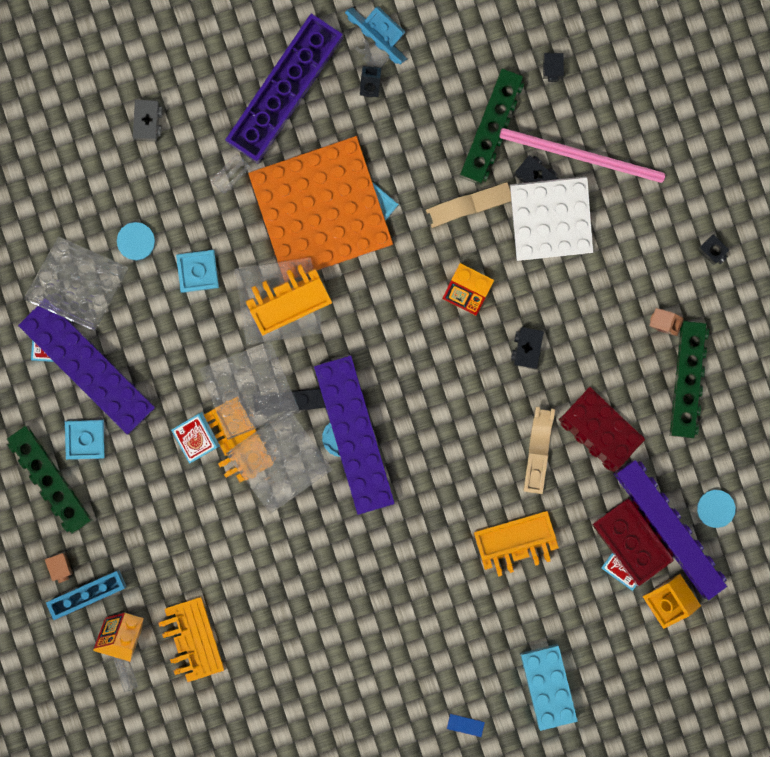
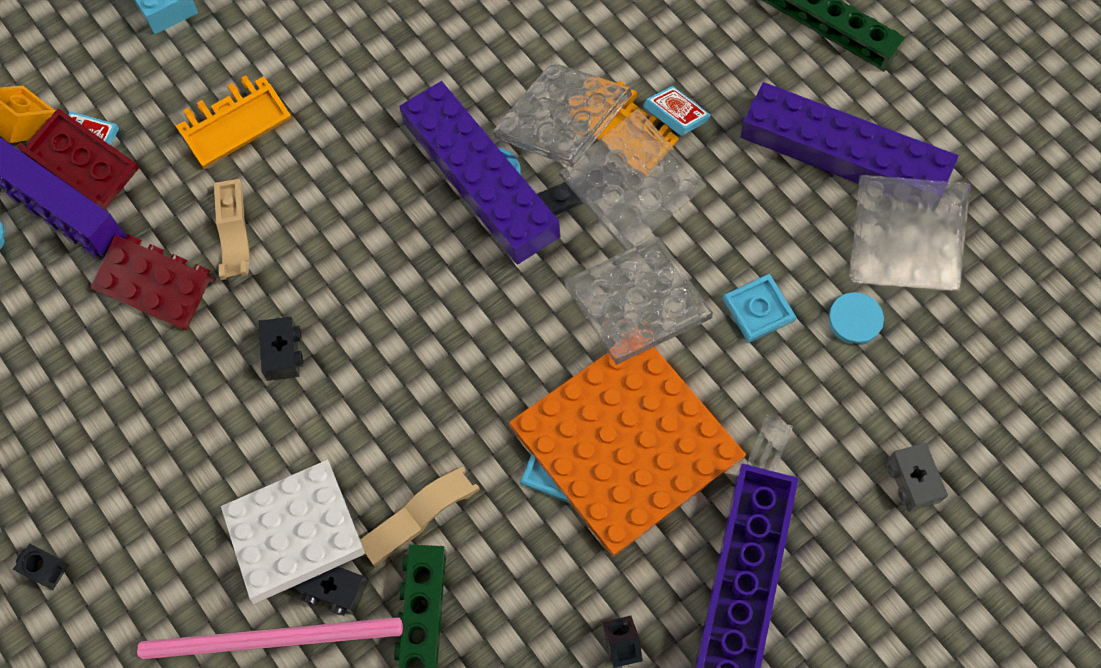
camera: 160 degrees right, 20 degrees down
medium azure tile [65,420,105,460] -> none
light orange hinge [246,264,332,336] -> none
light orange slope [442,263,494,316] -> none
nougat brick [649,308,684,336] -> none
dark green brick [669,321,709,438] -> none

